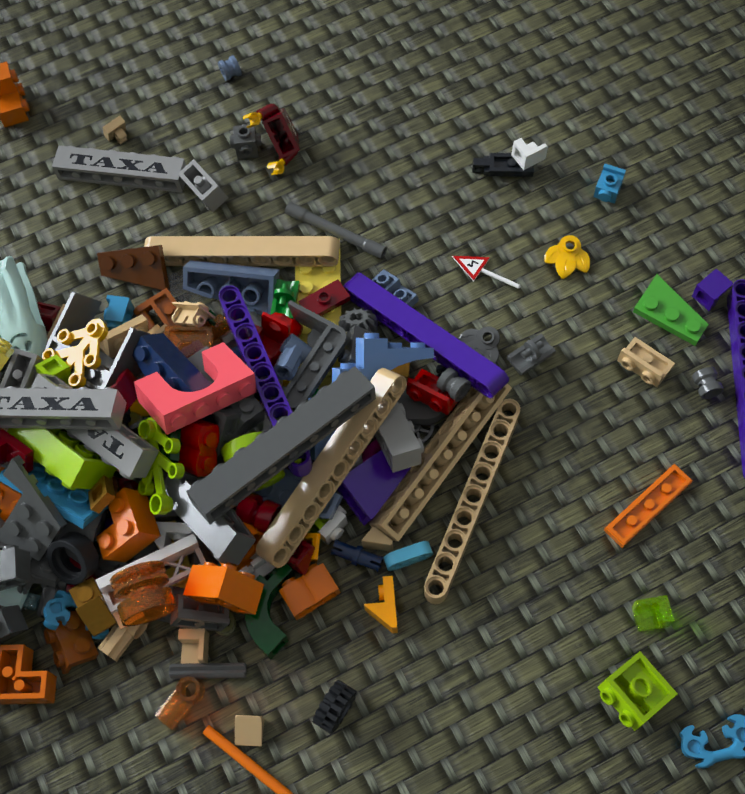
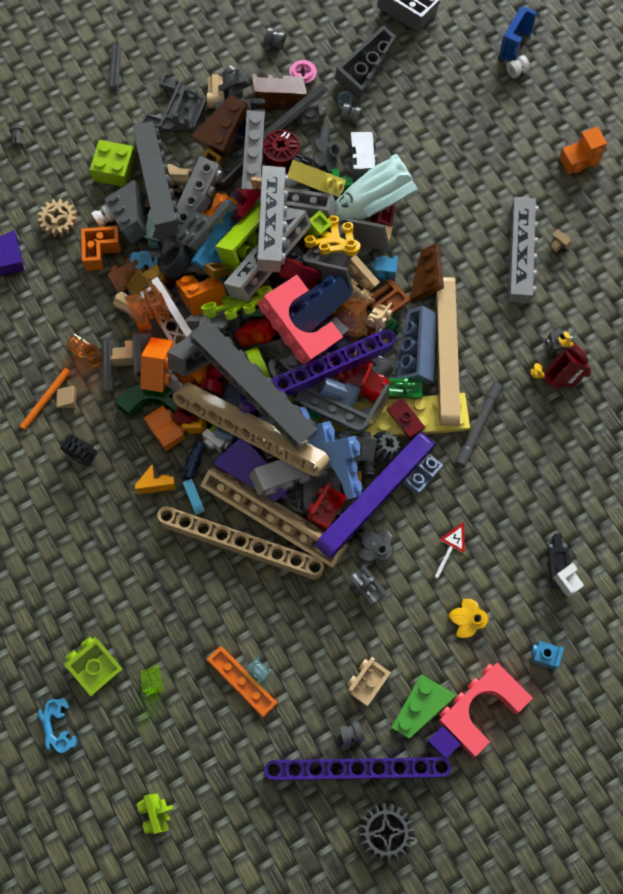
camera: 80 degrees right, 5 degrees up
light grey brick [178,159,228,213] -> none
tan slope [361,527,393,552] -> none
dark grey wheel [436,368,471,402] -> none
none -> clear light blue bush [245,657,272,684]
none -> coral arch [438,663,533,758]

